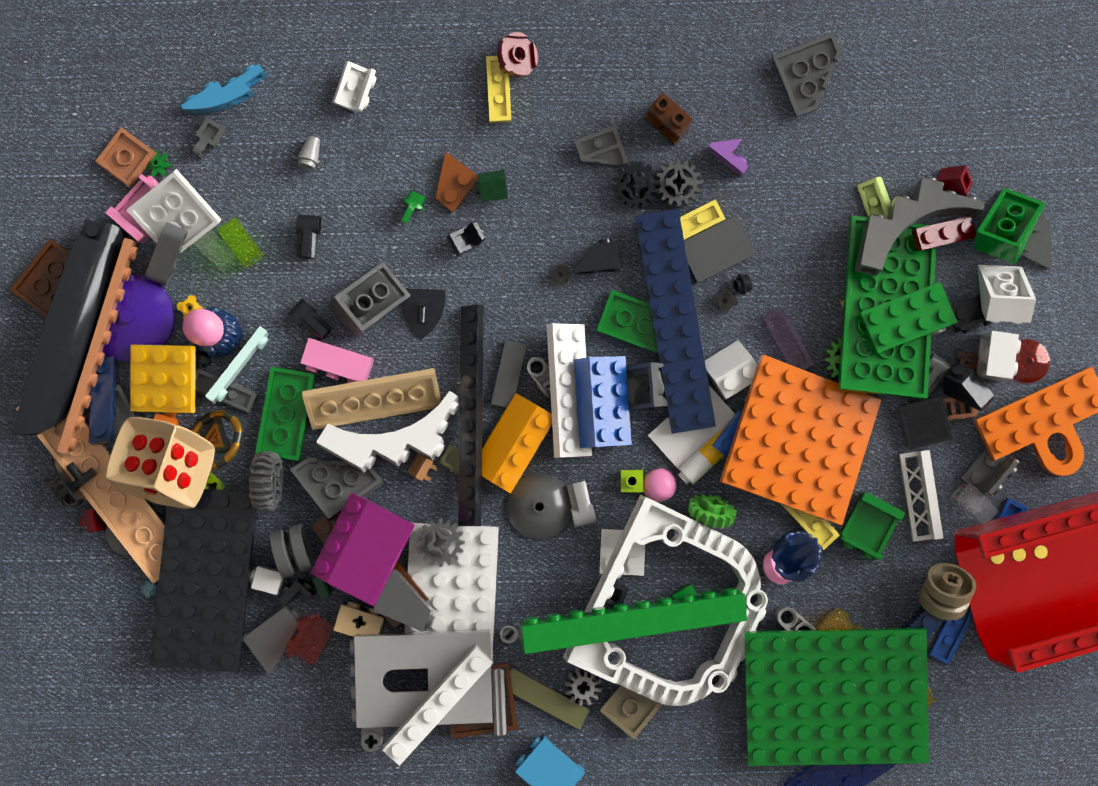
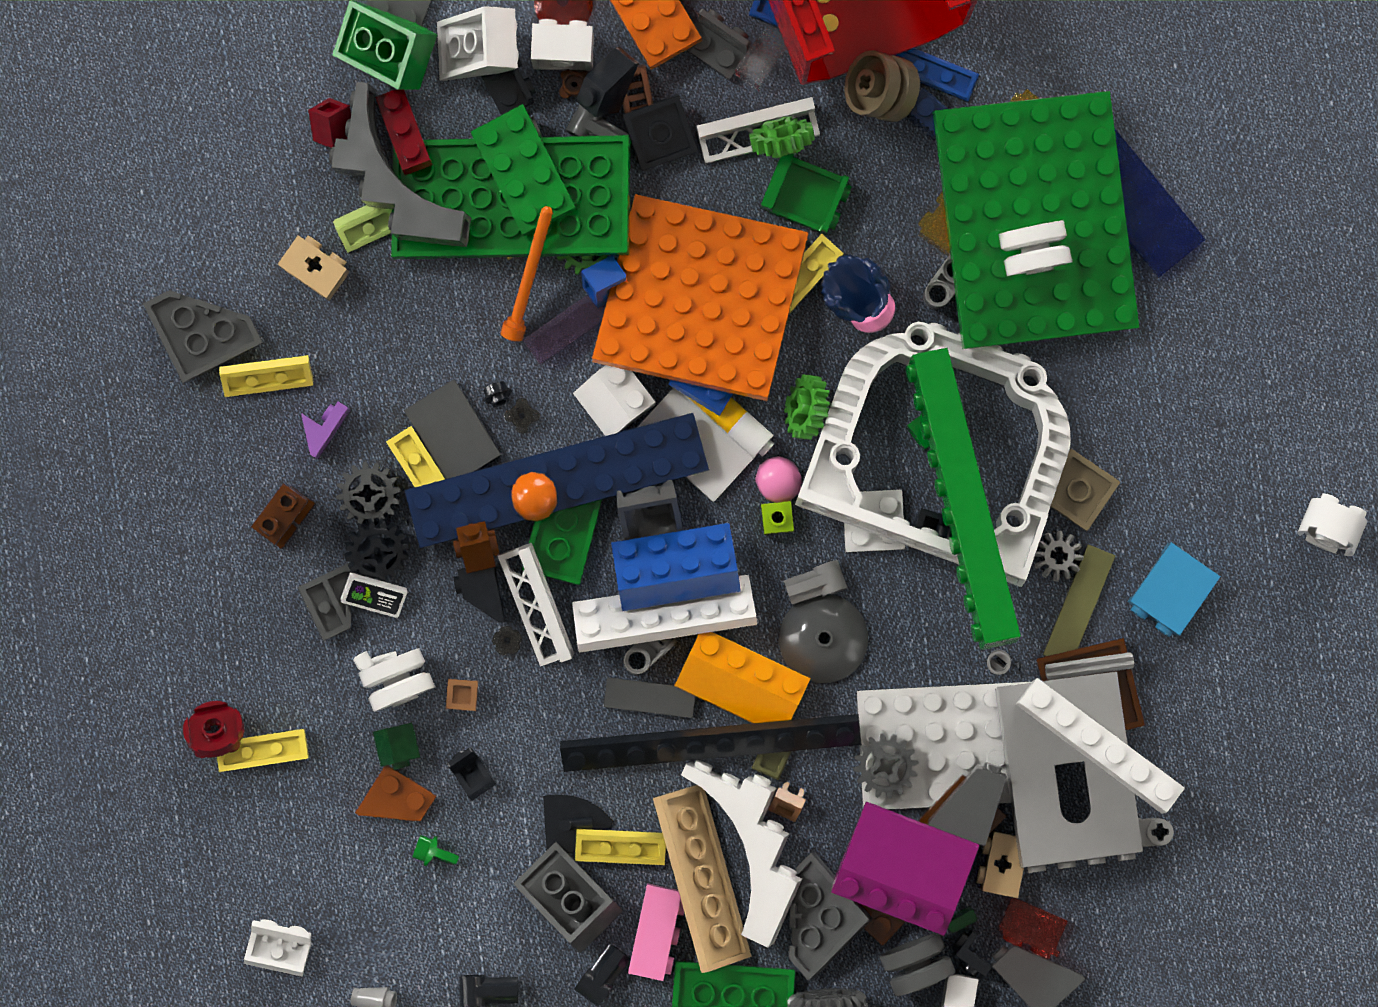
camera: 95 degrees left, 0 degrees up
none -> light yellow plate [220,355,313,397]
none -> tan brick [278,235,349,301]
none -> tile [341,572,408,618]
none -> white hand [353,651,397,671]
none -> white wheel [358,648,435,712]
none -> medium nougat tile [446,679,479,711]
none -> reddish brown brick [453,521,500,573]
none -> white fence [498,543,574,667]
none -> orange piece [500,206,553,341]
none -> orange hair [512,472,557,521]
none -> light yellow plate [575,829,666,865]
none -> blue panel [581,255,626,308]
none -> bright green gear [749,116,815,158]
none -> white wheel [998,221,1072,276]

